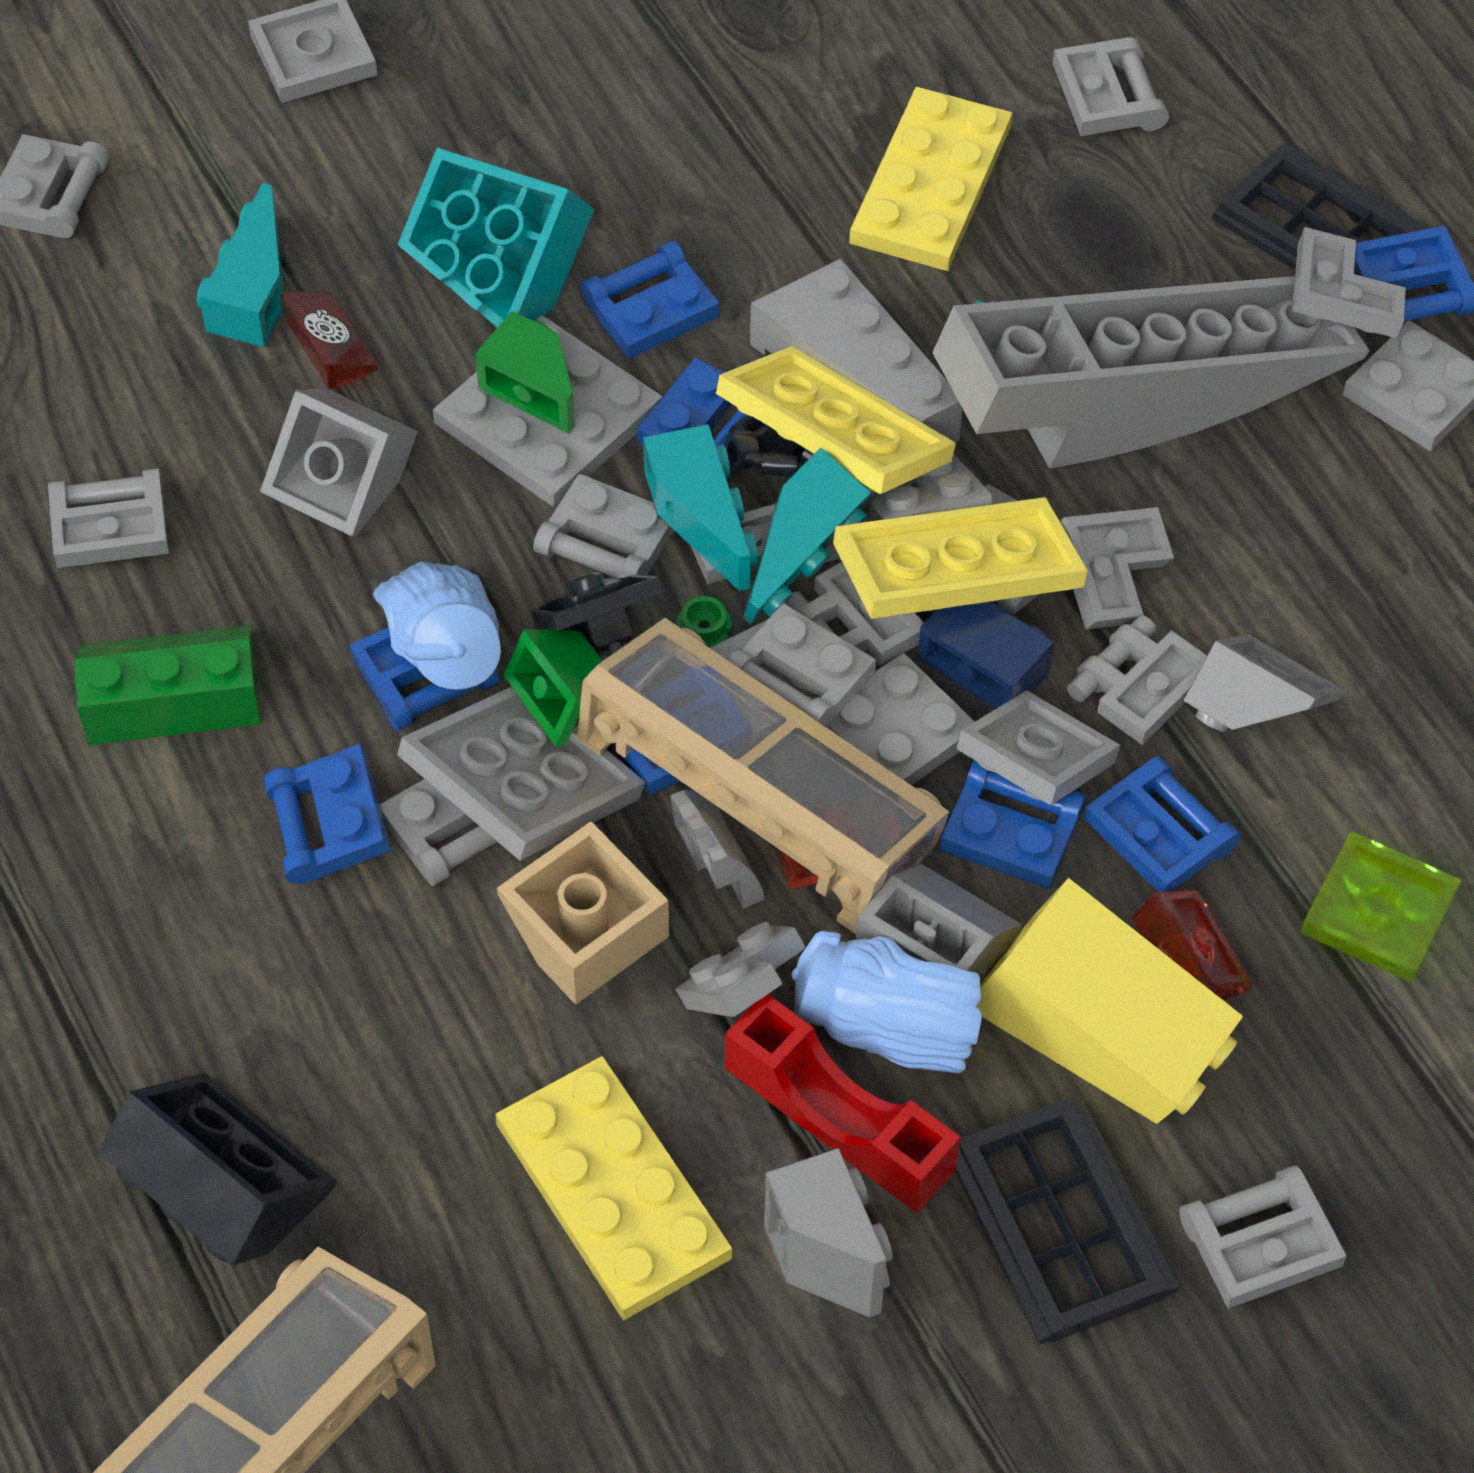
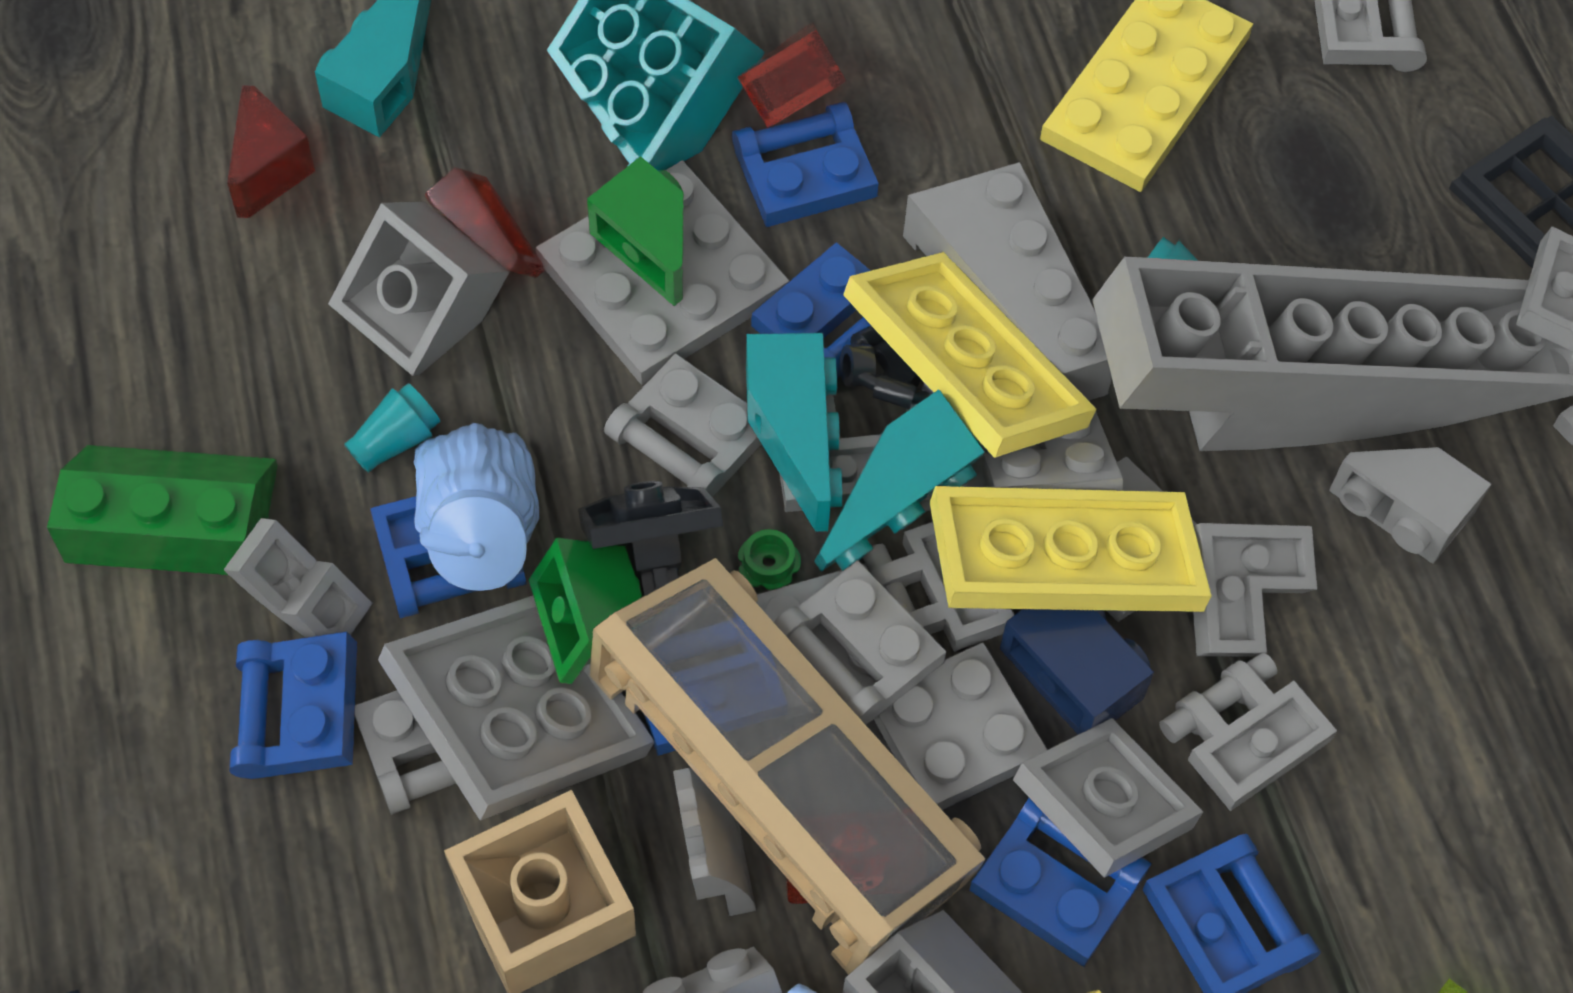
camera: 10 degrees right, 5 degrees up
light grey plate [48,468,169,568] -> none
clear red slope [280,292,377,390] -> none
light grey slope [1183,634,1345,732] -> none
none -> light grey slope [224,518,373,638]
none -> clear red slope [227,85,315,218]
none -> teal cone [344,383,441,473]
none -> clear red slope [425,167,545,278]
none -> clear red slope [737,23,846,128]
none -> light grey slope [1329,447,1491,564]

